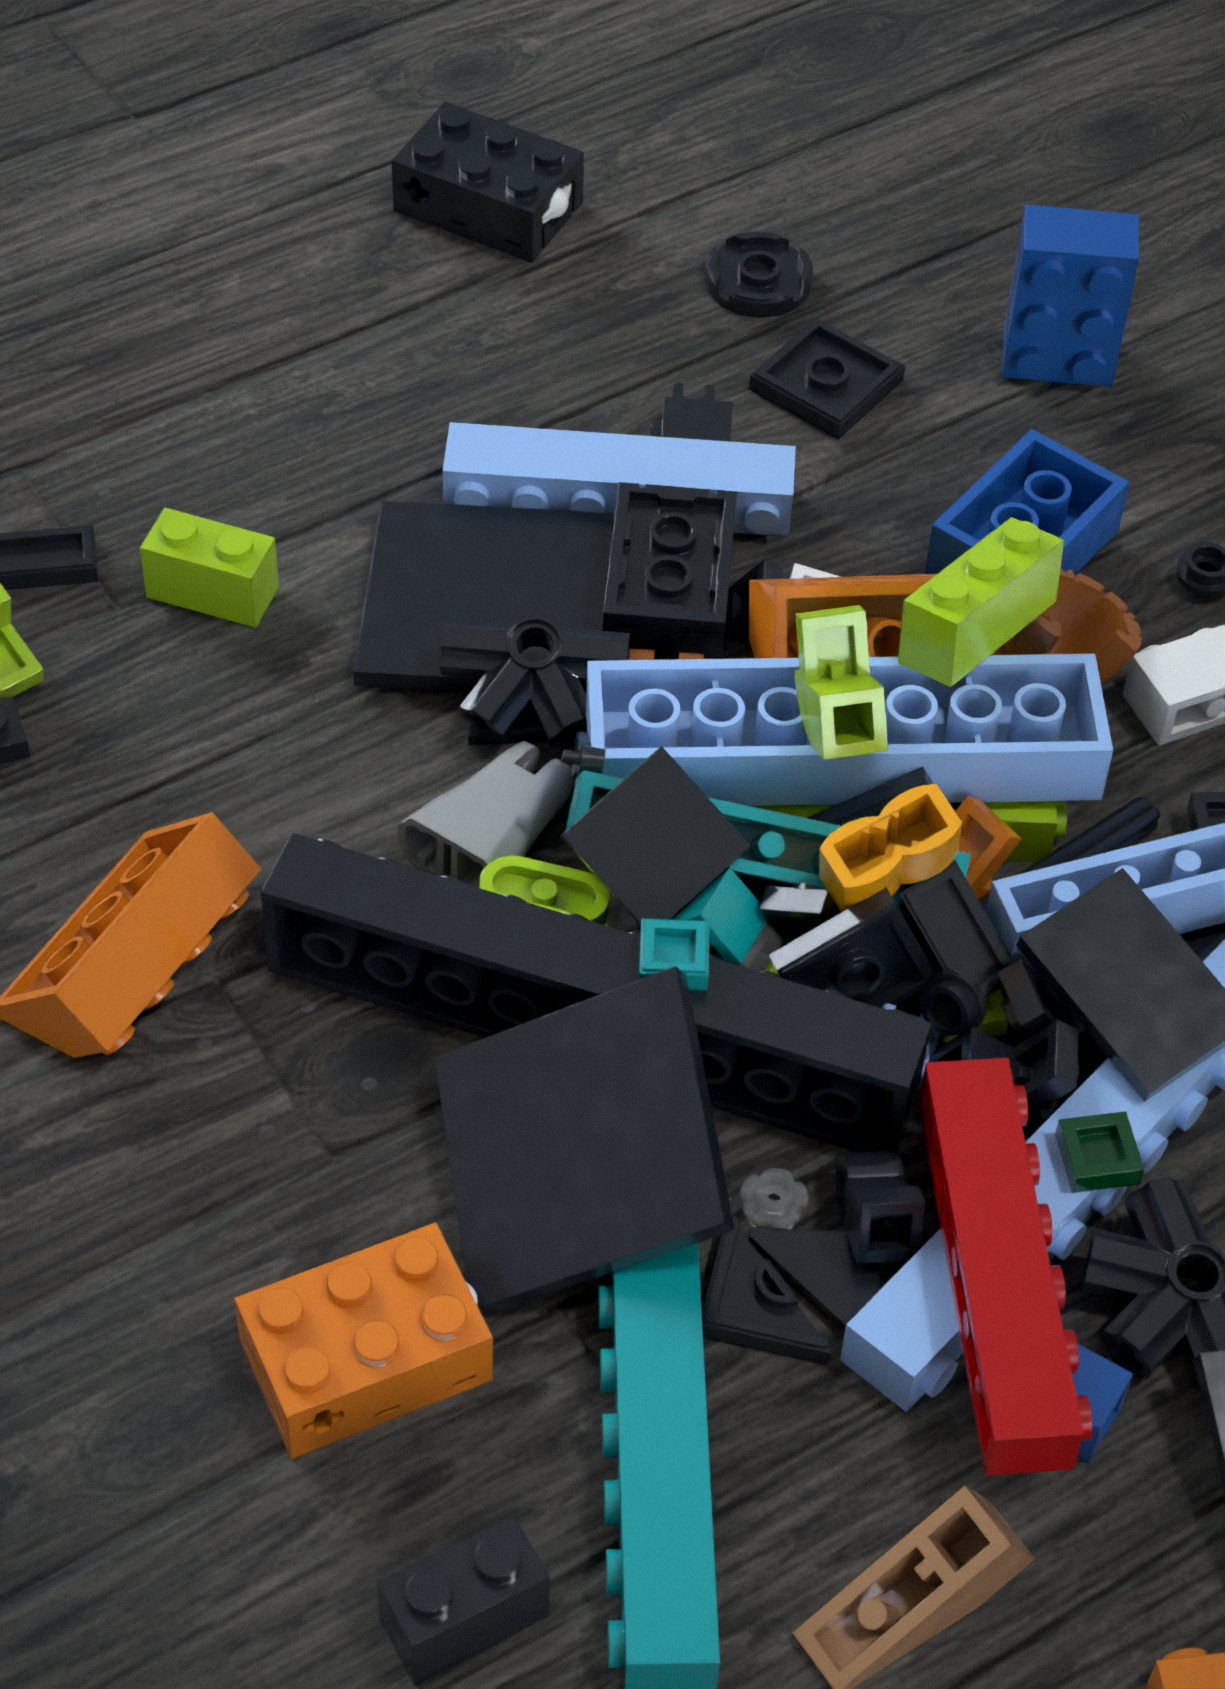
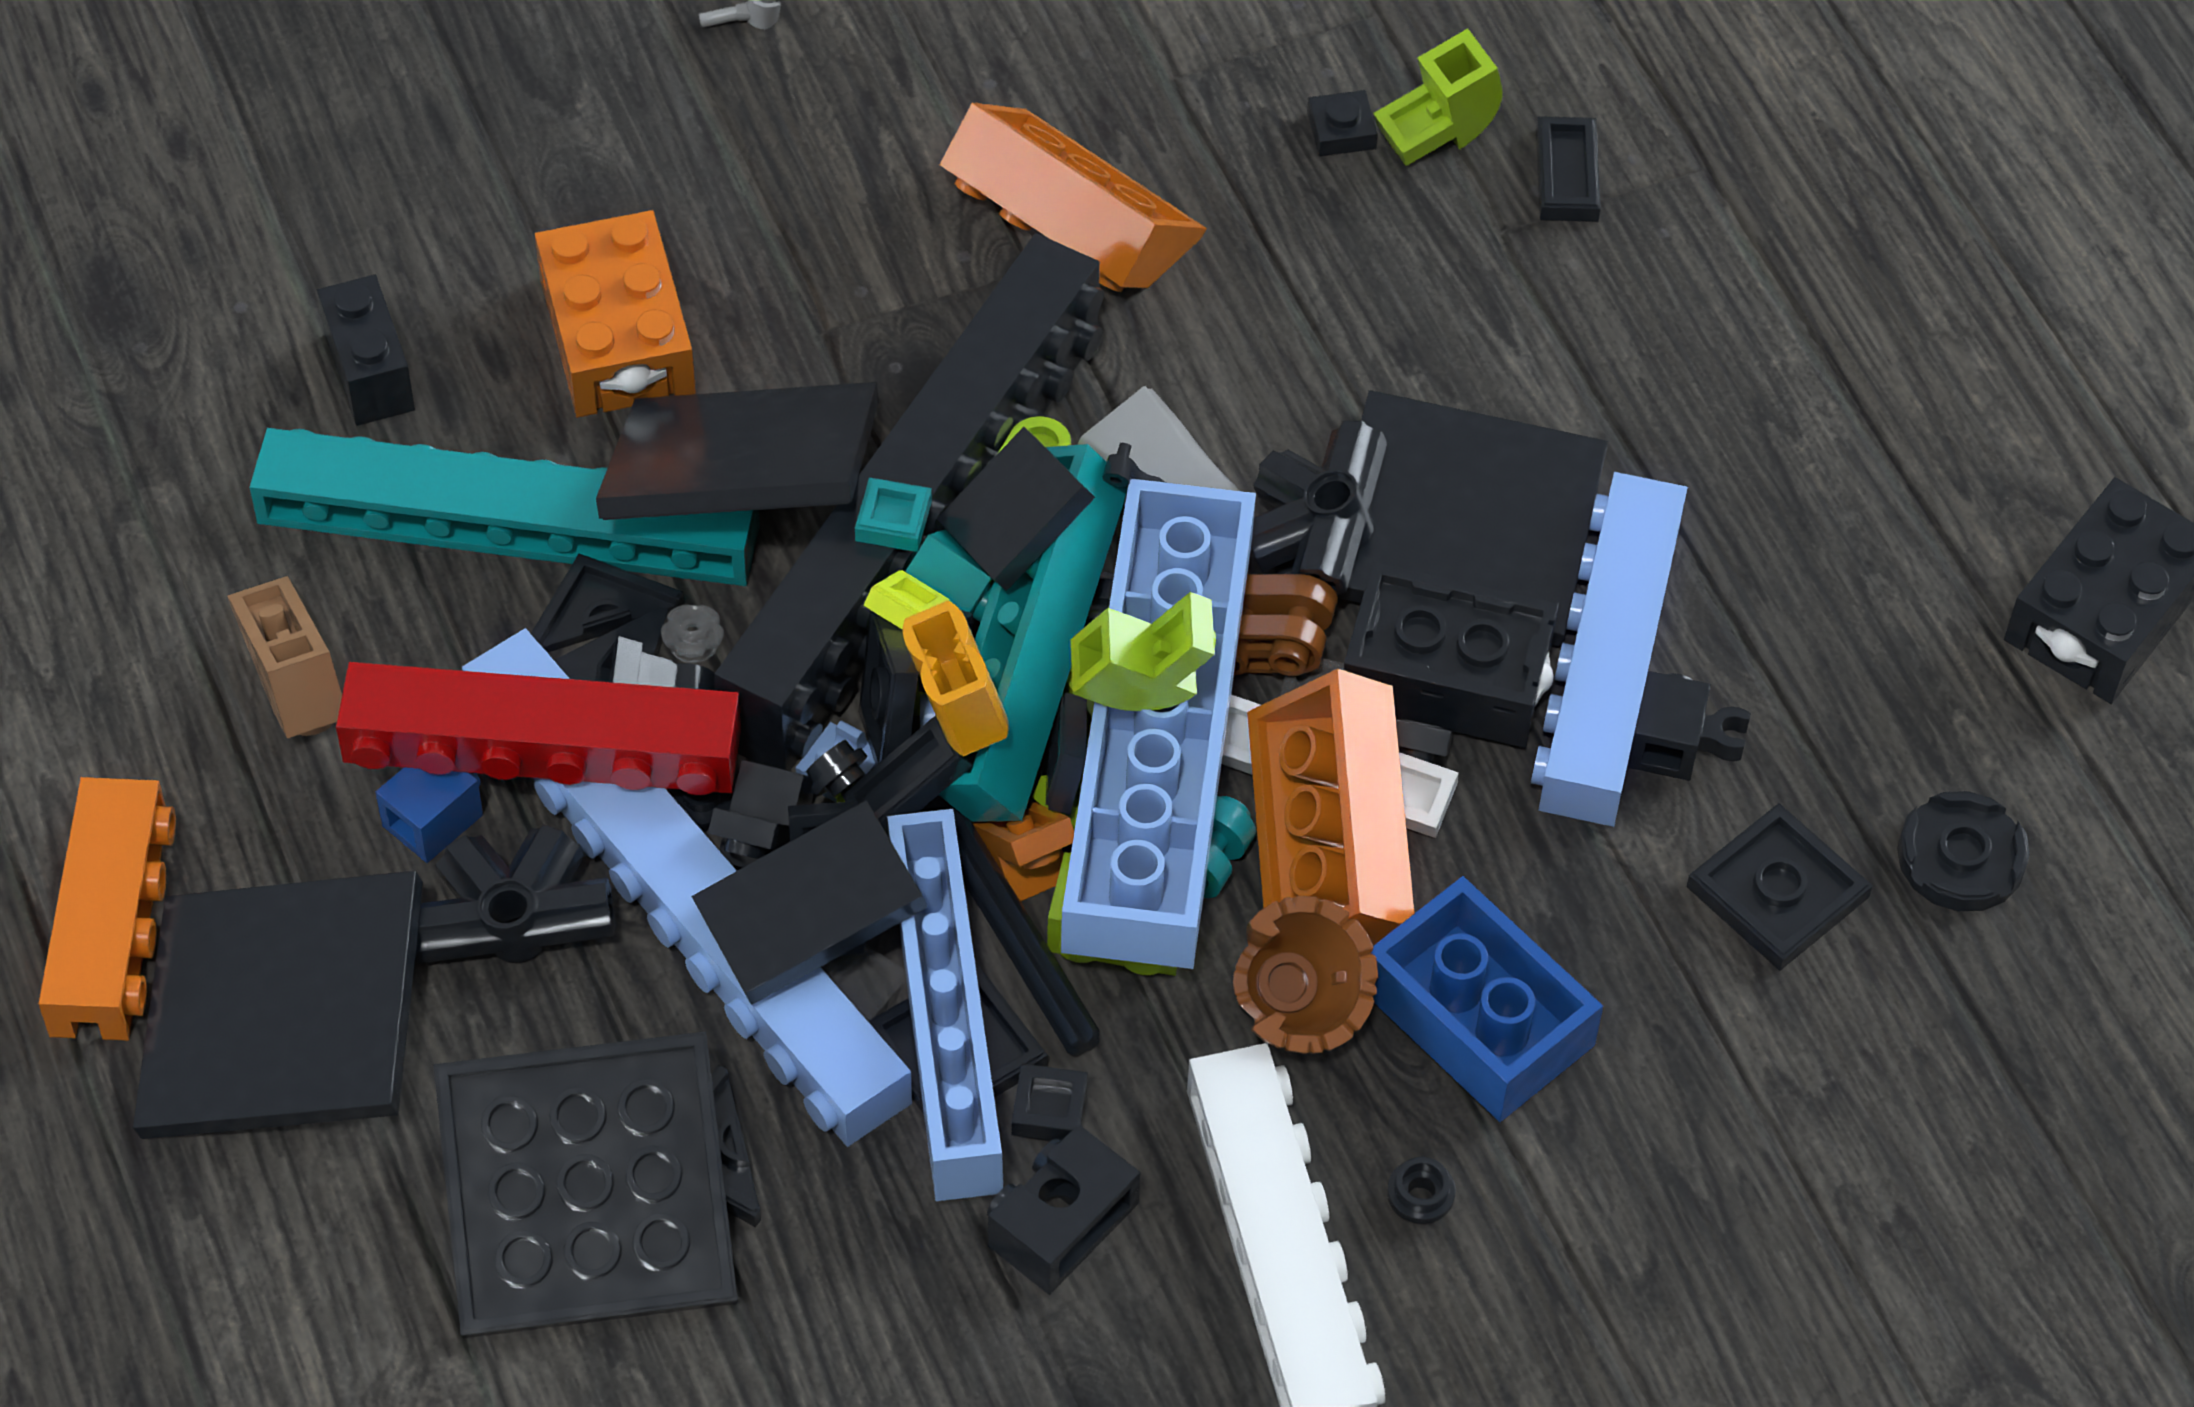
camera: 100 degrees right, 5 degrees up
lime brick [140,508,279,628] -> none
lime brick [898,517,1064,687] -> none
blue brick [1002,205,1139,387] -> none
dark green tile [1055,1111,1144,1193] -> none
none -> neon yellow tile [863,570,951,630]

